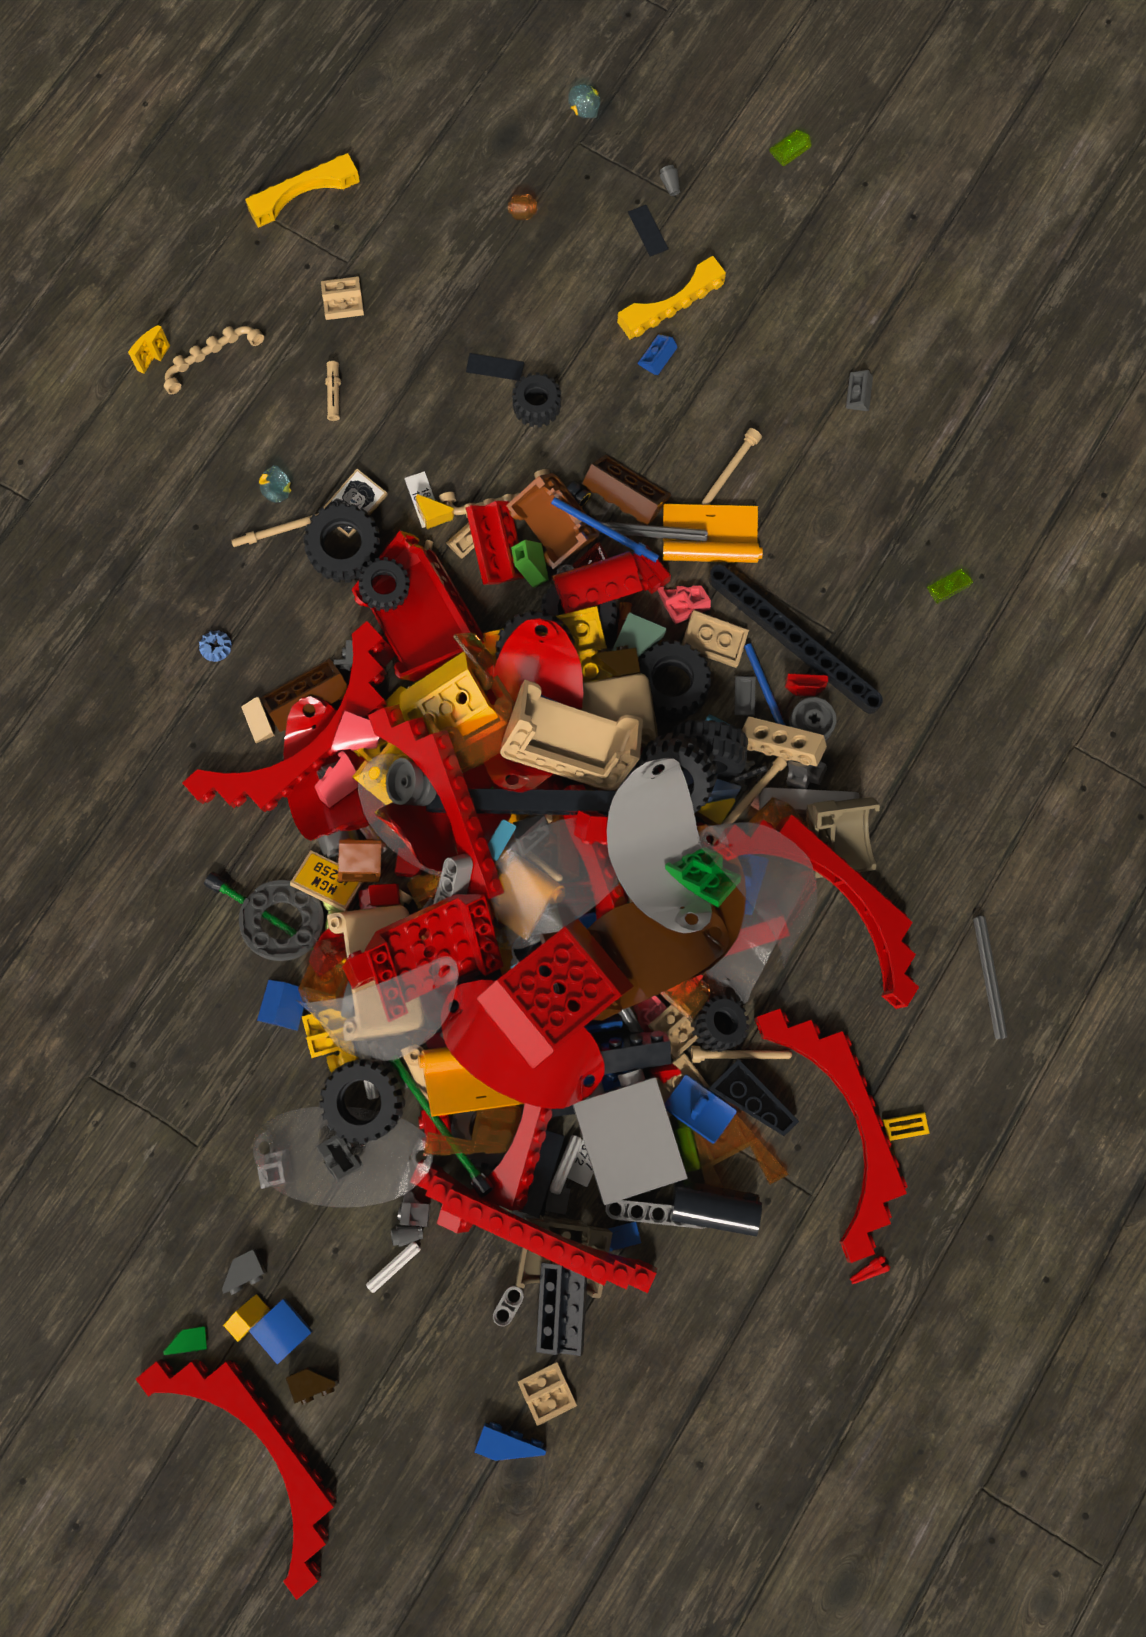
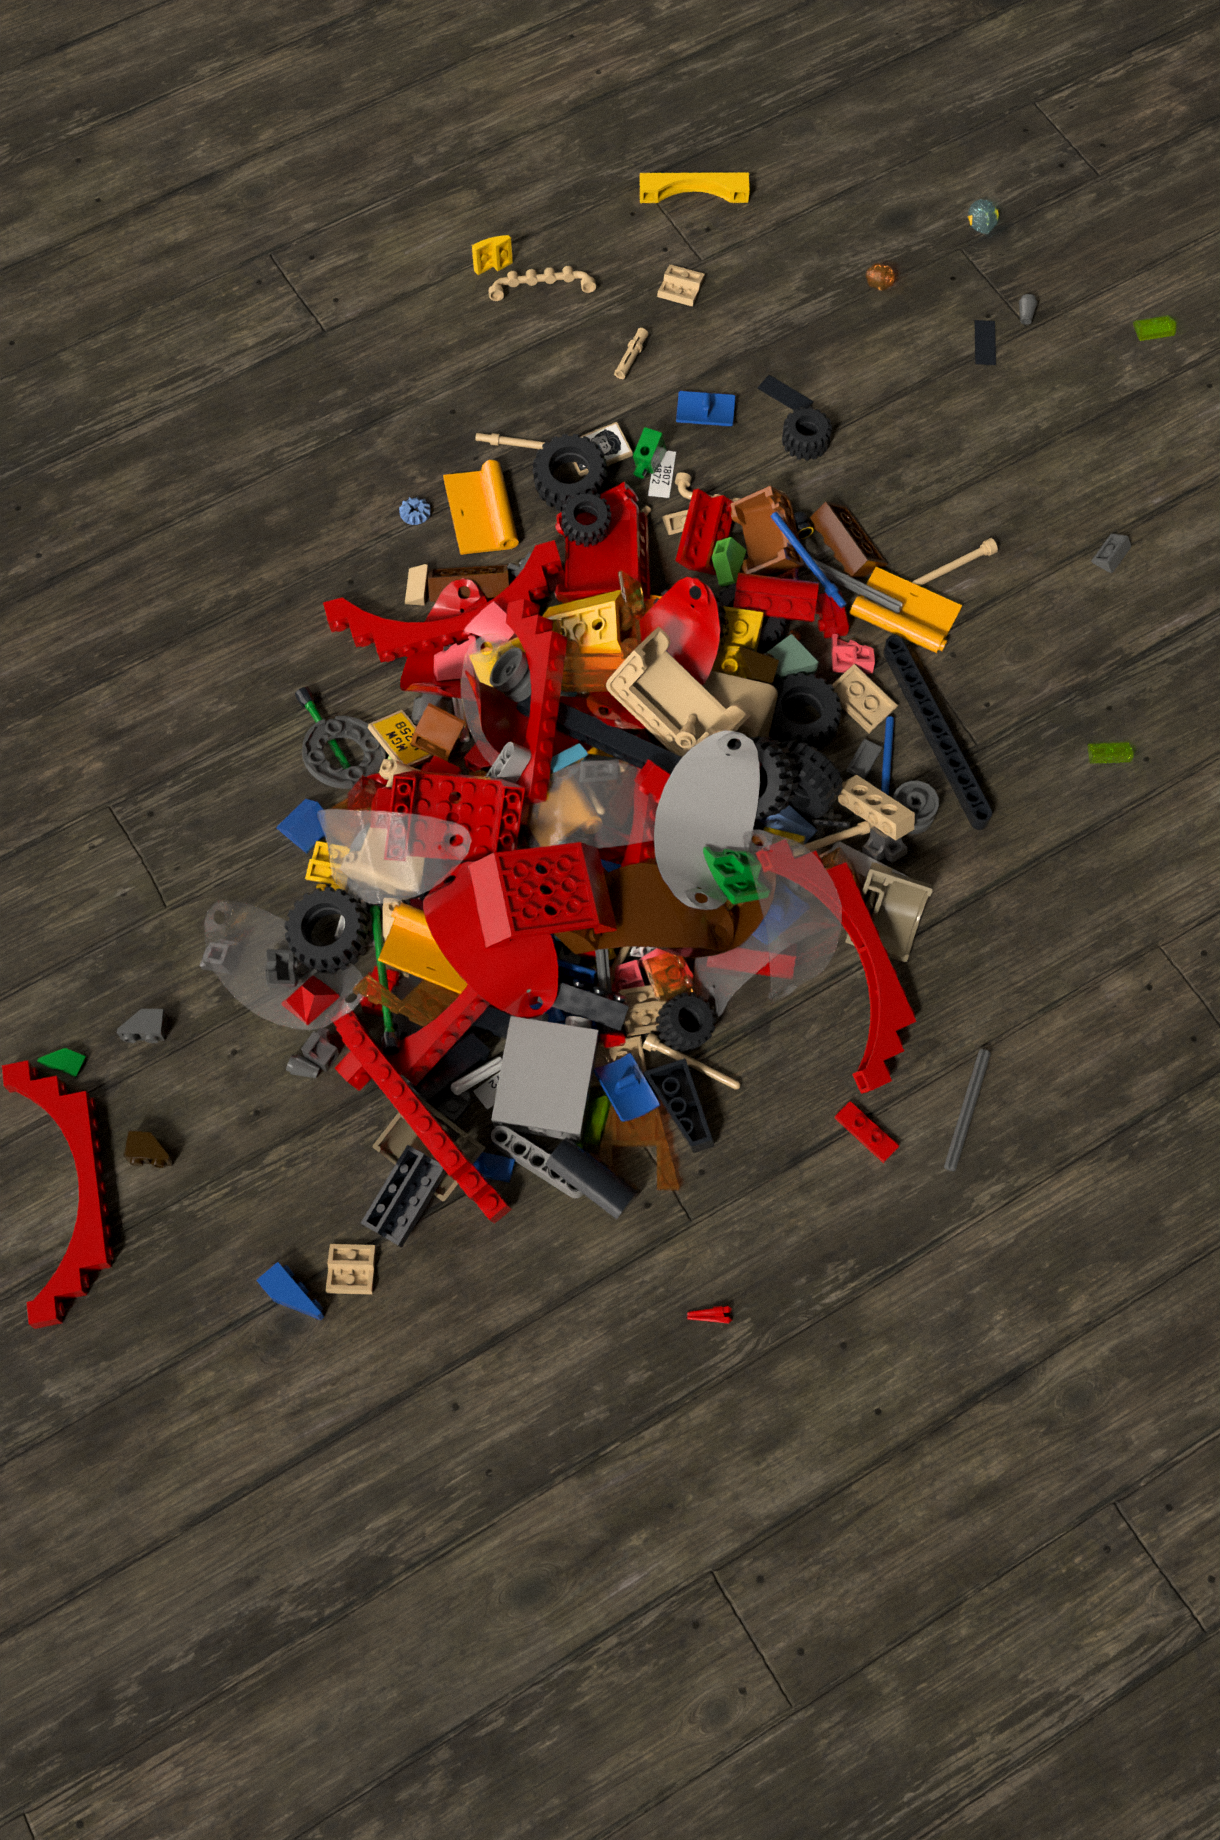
camera: 30 degrees right, 10 degrees down
yellow slope [223,1294,271,1342] -> none
blue slope [249,1298,313,1364] -> none
clear light blue hair [259,466,291,503] -> none
white axle [366,1242,421,1293] -> none
yellow slope [416,494,454,529] -> none
light grey beam [493,1285,524,1326] -> none
yellow arch [617,256,726,340] -> none
blue slope [638,334,677,375] -> none
red arch [754,1009,907,1263] -> none
red slope [785,674,828,696] -> none
yellow tile [882,1112,930,1141] -> none
none -> red slope [281,975,340,1026]
none -> light orange door [443,460,519,555]
none -> green torso [633,427,667,479]
none -> tan cone [675,715,696,749]
none -> blue shield [676,391,735,426]
none -> red plate [835,1101,899,1164]

